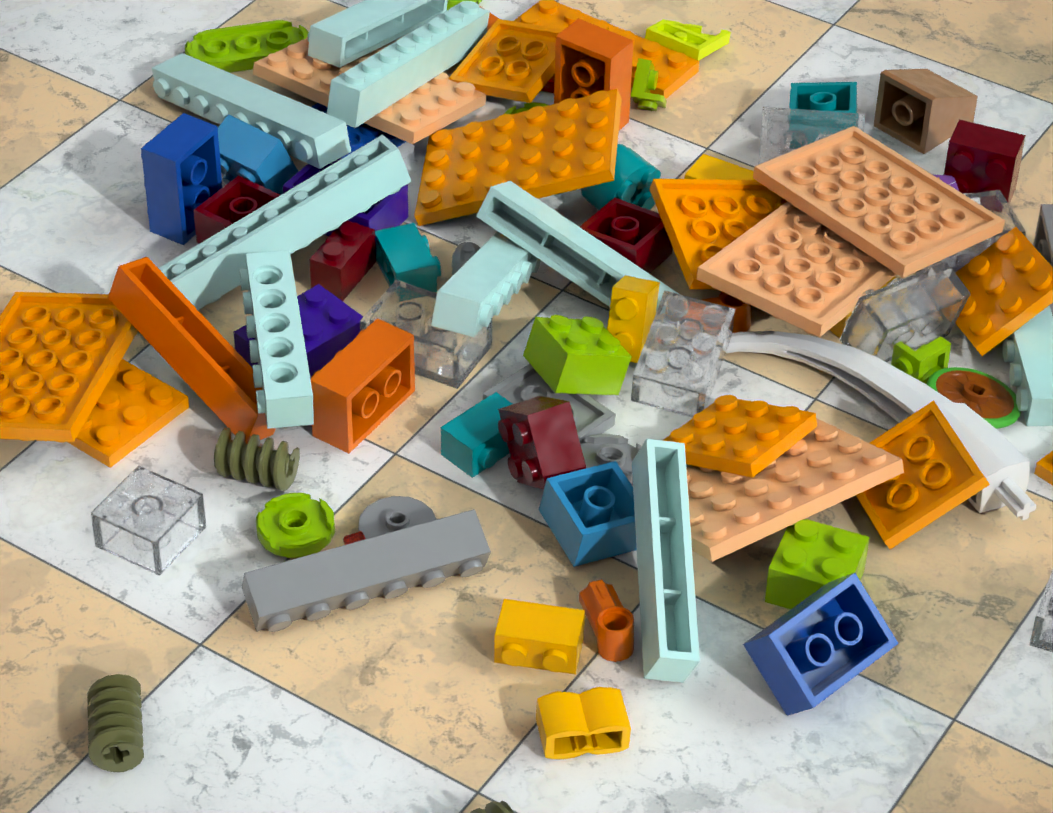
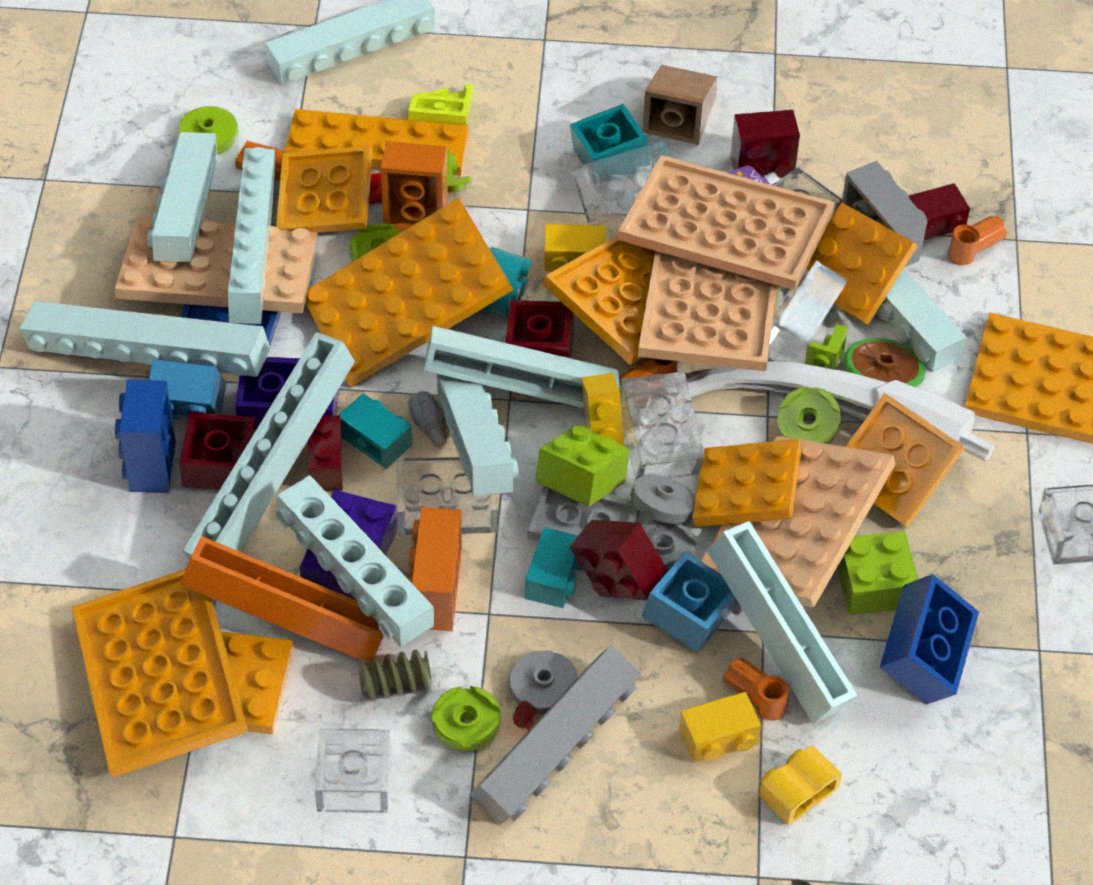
camera: 30 degrees left, 10 degrees up
lime tile [185,20,309,73] -> none
none -> light grey plate [630,474,695,524]
none -> lime plate [777,387,842,444]

